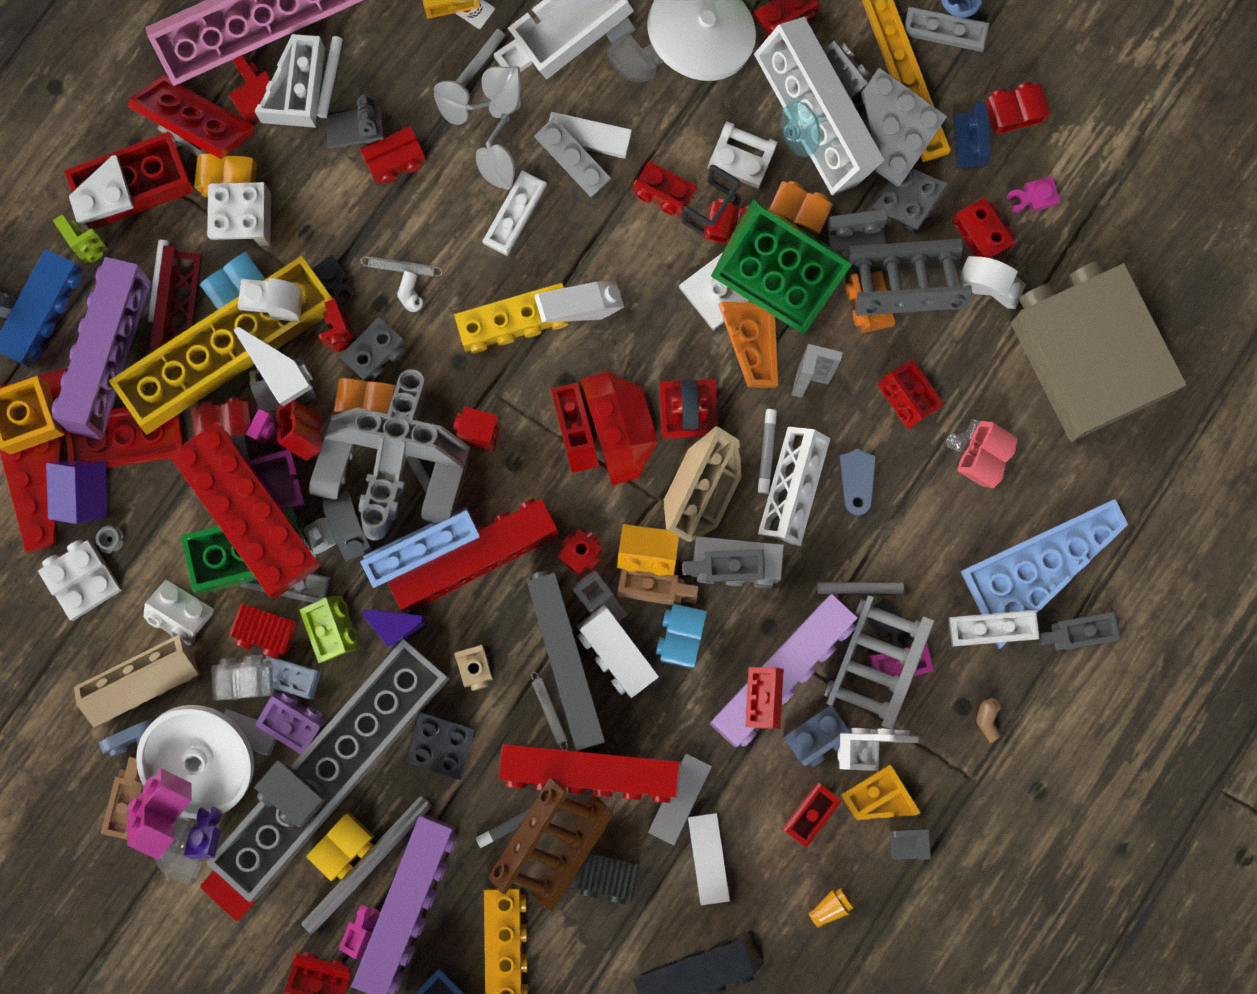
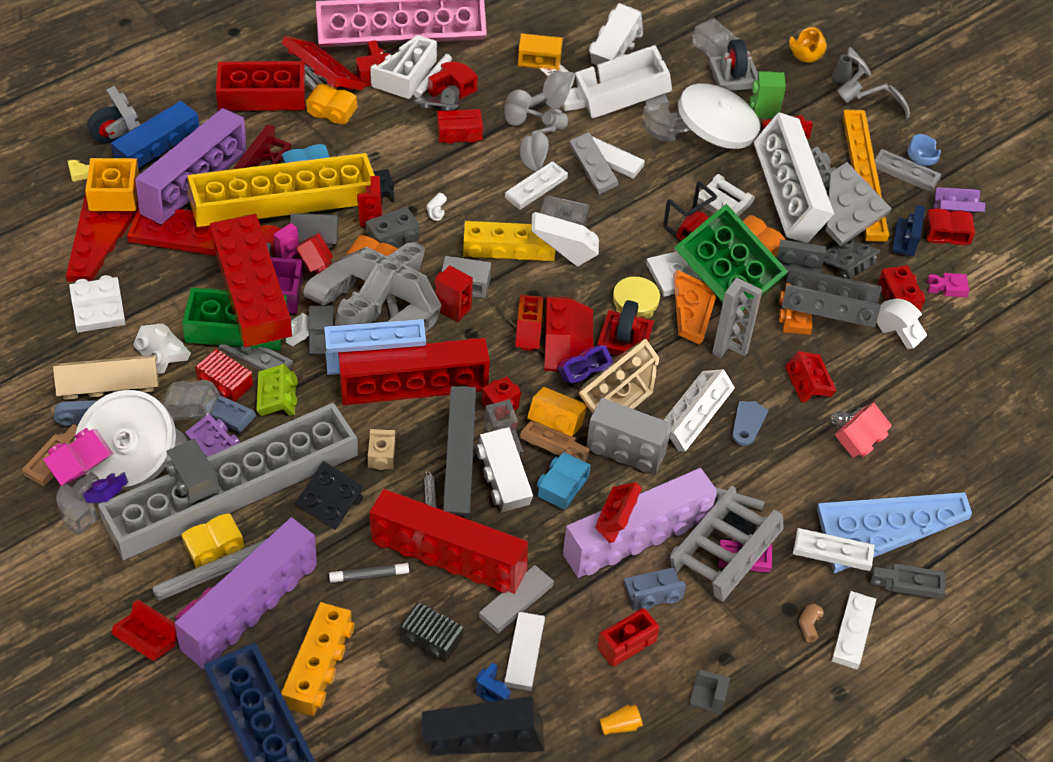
camera: 15 degrees right, 30 degrees down
dark purple slope [46,461,108,524] -> none
lime bracket [53,214,107,264] -> none
white wing [69,155,134,225] -> none
light grey plate [95,525,124,553] -> none
red sticker [200,871,256,921] -> none
white bracket [207,182,271,246] -> none
white slope [234,327,313,406] -> none
white brick [238,278,303,322] -> none
white piece [361,257,442,277] -> none
dark purple slope [363,609,428,650] -> none
reddish brown fence [488,778,614,912] -> none
red bracket [633,161,697,217] -> none
dark grey hinge [682,549,765,582] -> none
light grey bar [758,409,777,494] -> none
clear light blue dish [780,101,821,157] -> none
white bracket [838,728,919,771] -> none
light orange wing [841,765,920,820] -> none
dark tan brick [1010,260,1186,443] -> none
none -> red brick [428,62,478,99]
none -> light grey brick [442,256,491,299]
none -> blue bracket [475,663,511,702]
none -> clear brick [540,195,590,227]
none -> dark purple brick [557,346,613,383]
none -> light yellow tile [613,277,660,318]
none -> white plate [832,591,876,670]
none -> medium lavender bracket [934,187,985,212]

